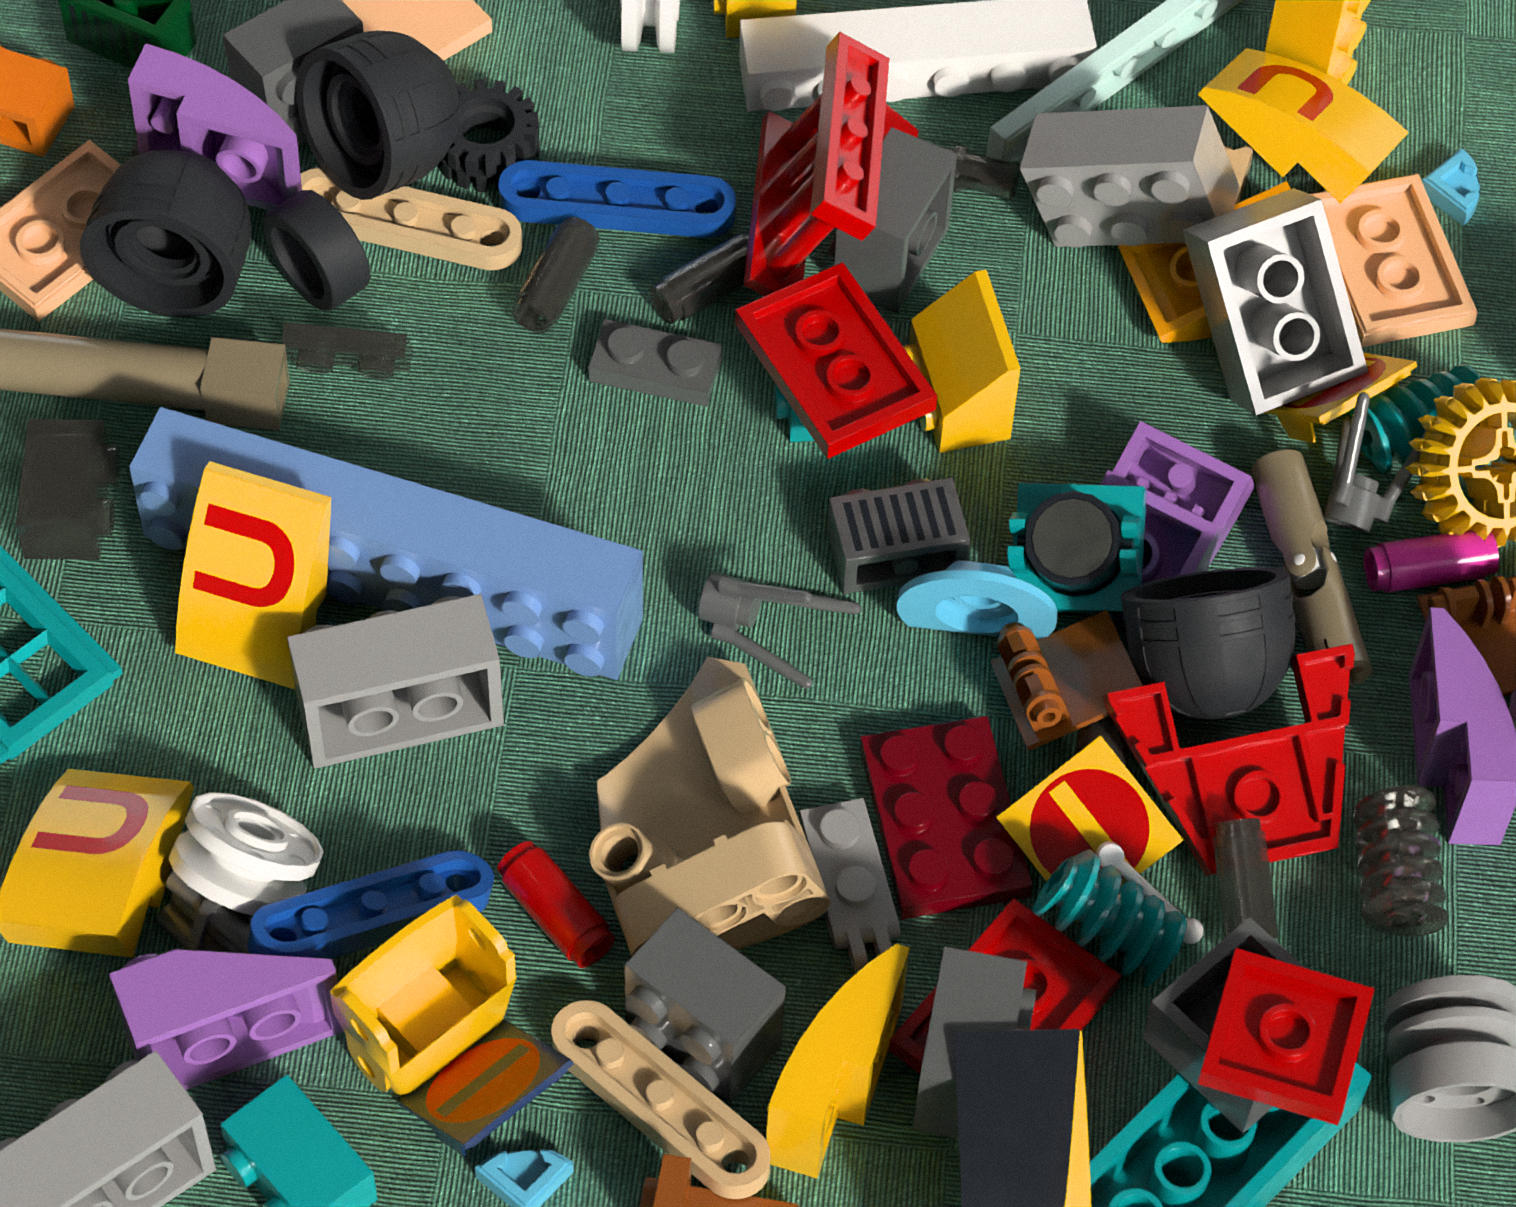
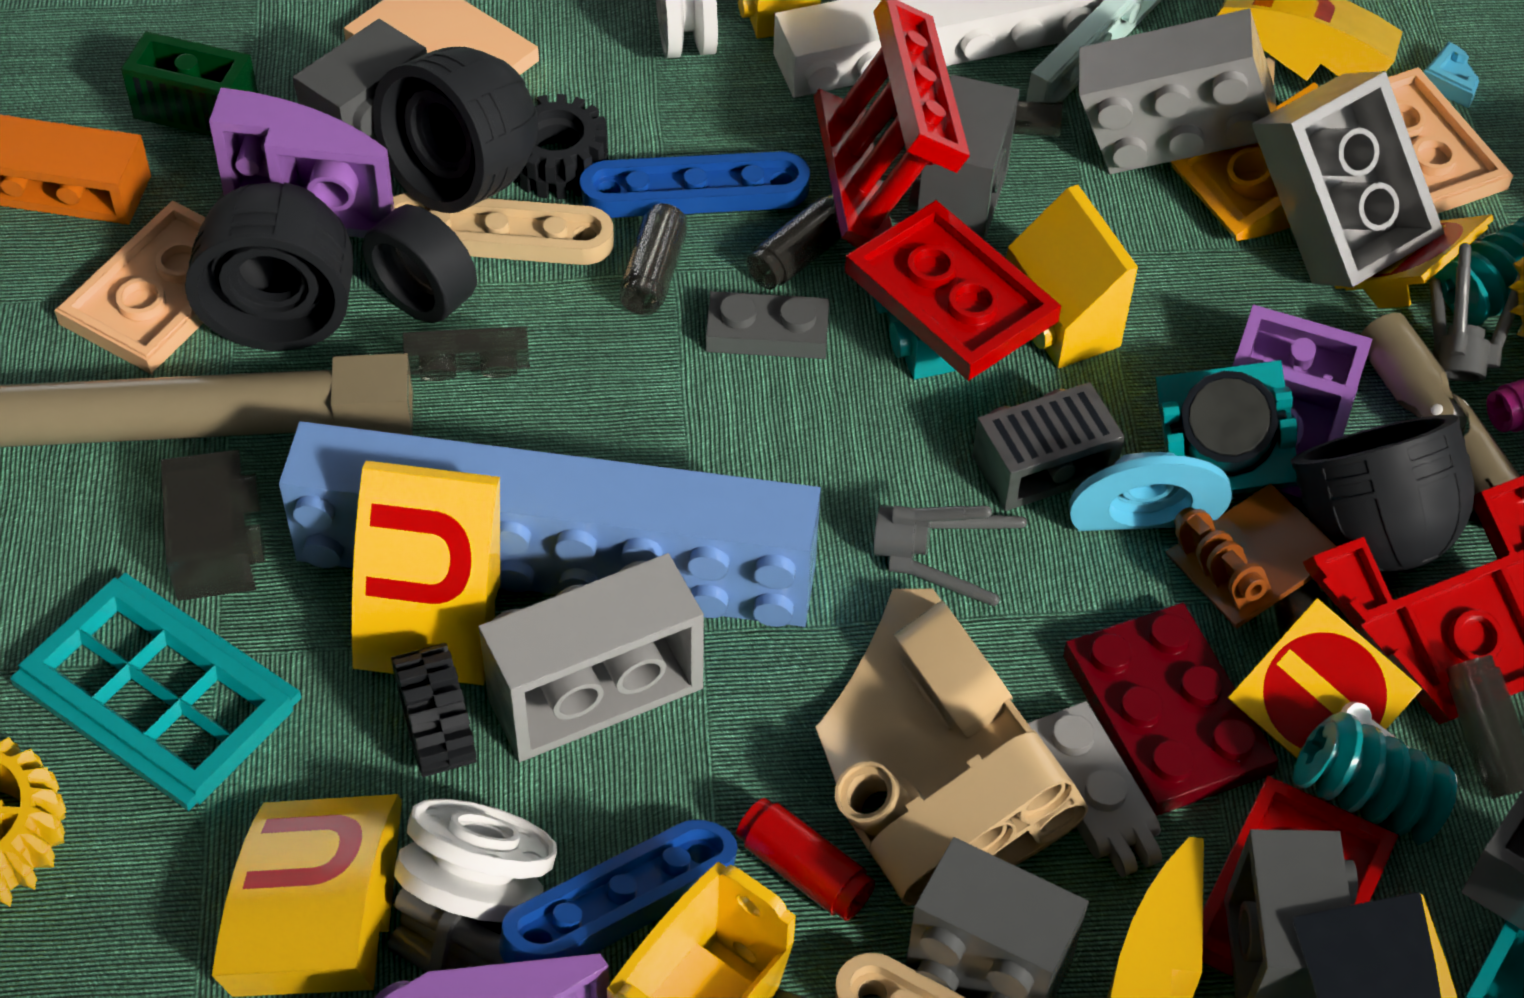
camera: 10 degrees left, 5 degrees down
none -> black tyre [391,643,477,777]

